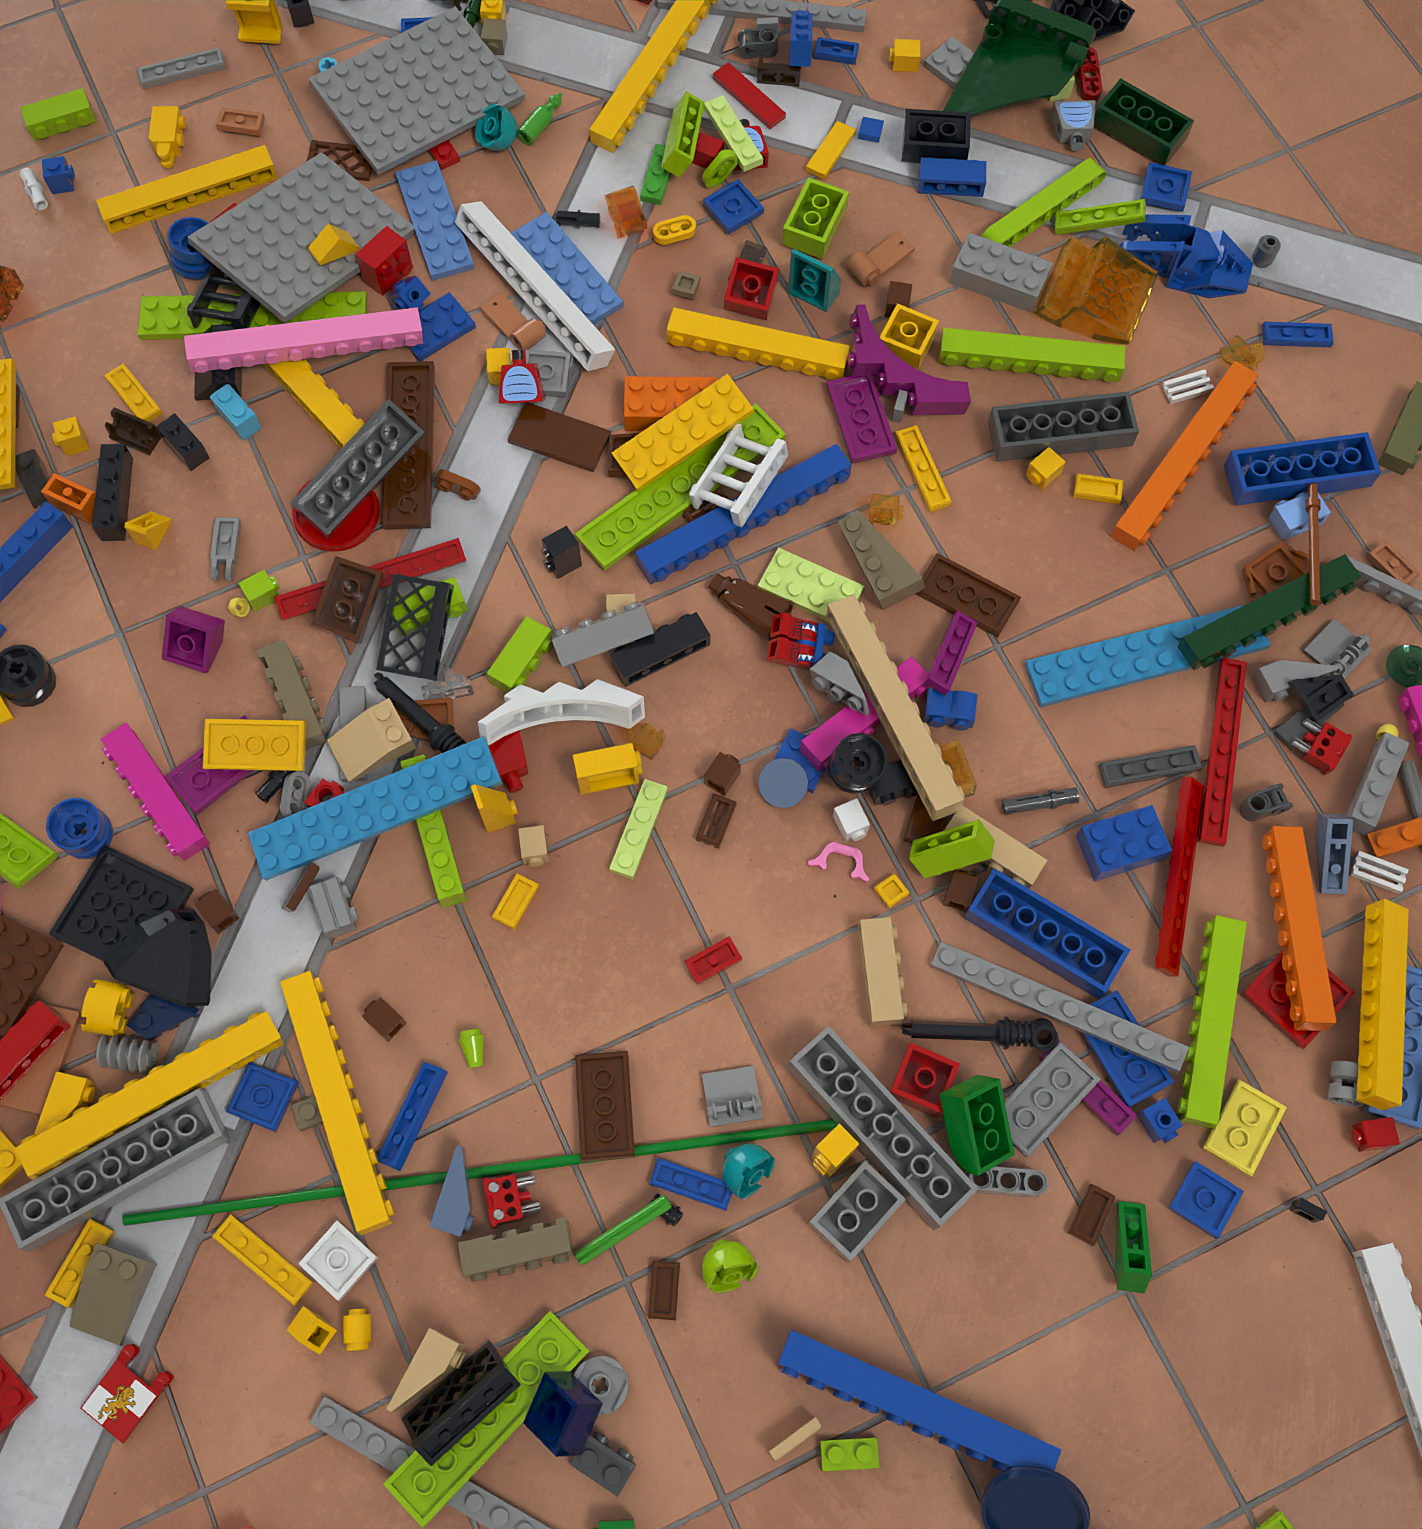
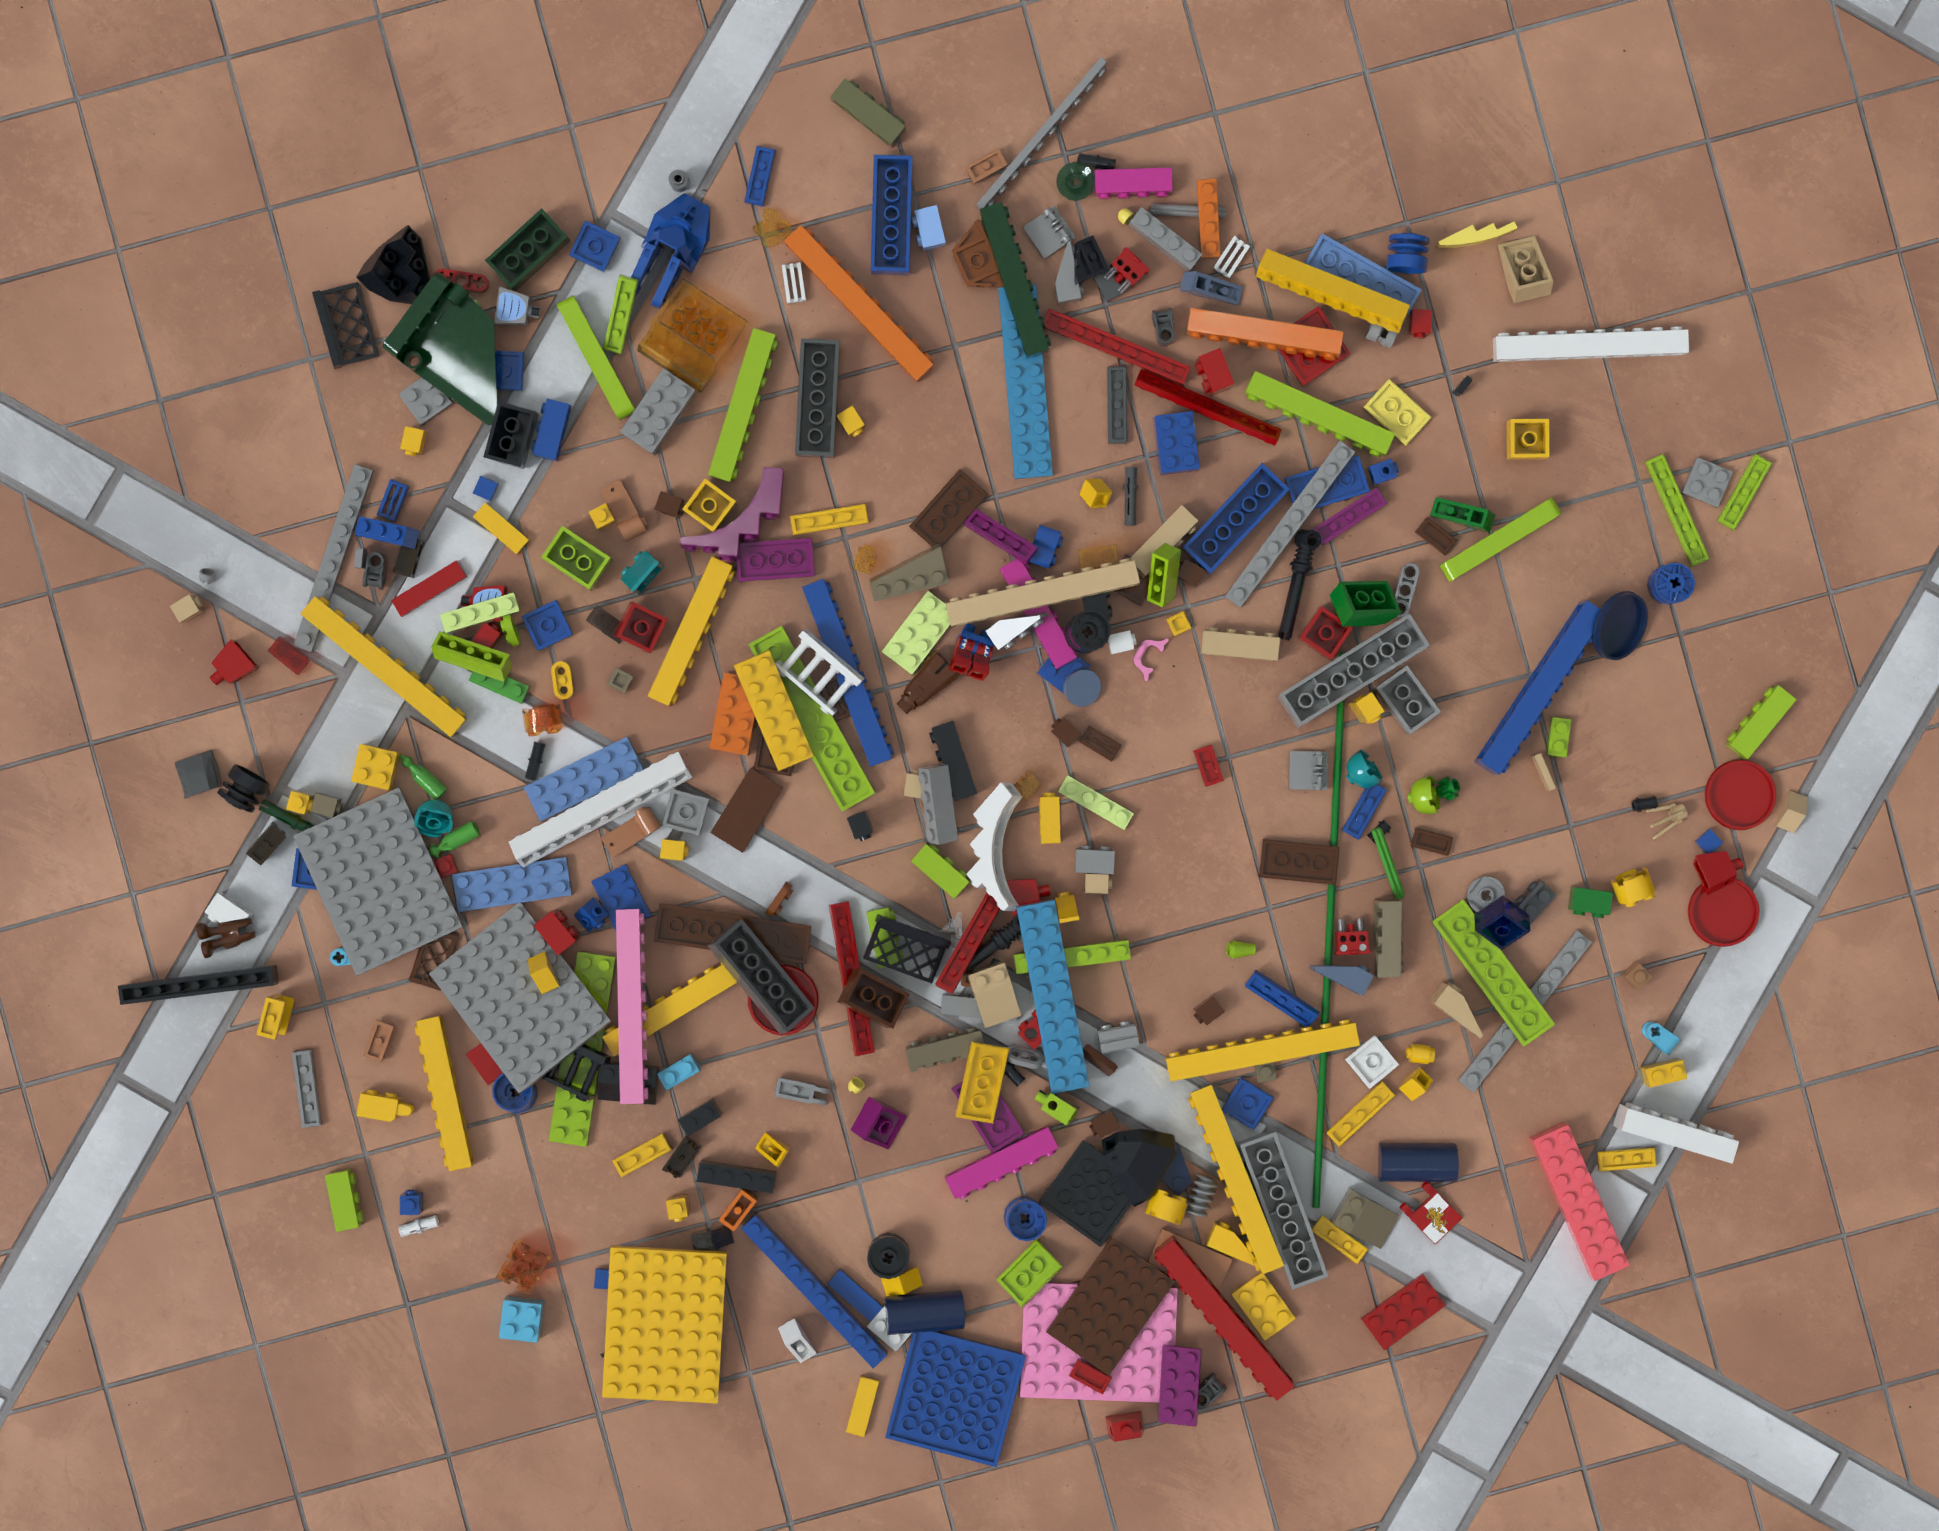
camera: 75 degrees left, 20 degrees up
lime brick [238,570,280,612] -> none
black fence [401,1341,521,1466] -> none
yellow tile [492,873,540,930] -> none
torso [499,349,546,404] -> none
light grey tile [892,390,908,423] -> none
light grey tile [1005,1042,1101,1158] -> none
yellow tile [1073,473,1123,504] -> none
blue plate [1168,1161,1244,1239] -> none
dark orange bar [1305,483,1321,606] -> none
none -> yellow brick [351,744,401,790]
none -> bright green wheel [429,820,481,859]
none -> blue tile [495,351,524,391]
none -> yellow brick [589,503,616,530]
none -> red plate [935,893,1000,994]
none -> lime torso [1034,1090,1080,1126]
none -> light grey brick [1075,845,1115,874]
none -> yellow panel [1080,478,1112,508]
none -> red brick [1194,348,1235,397]
none -> dark blue brick [1378,1143,1459,1182]
none -> green gear [1436,776,1461,801]
none -> lime beam [1439,497,1562,582]
none -> yellow brick [1506,419,1550,460]

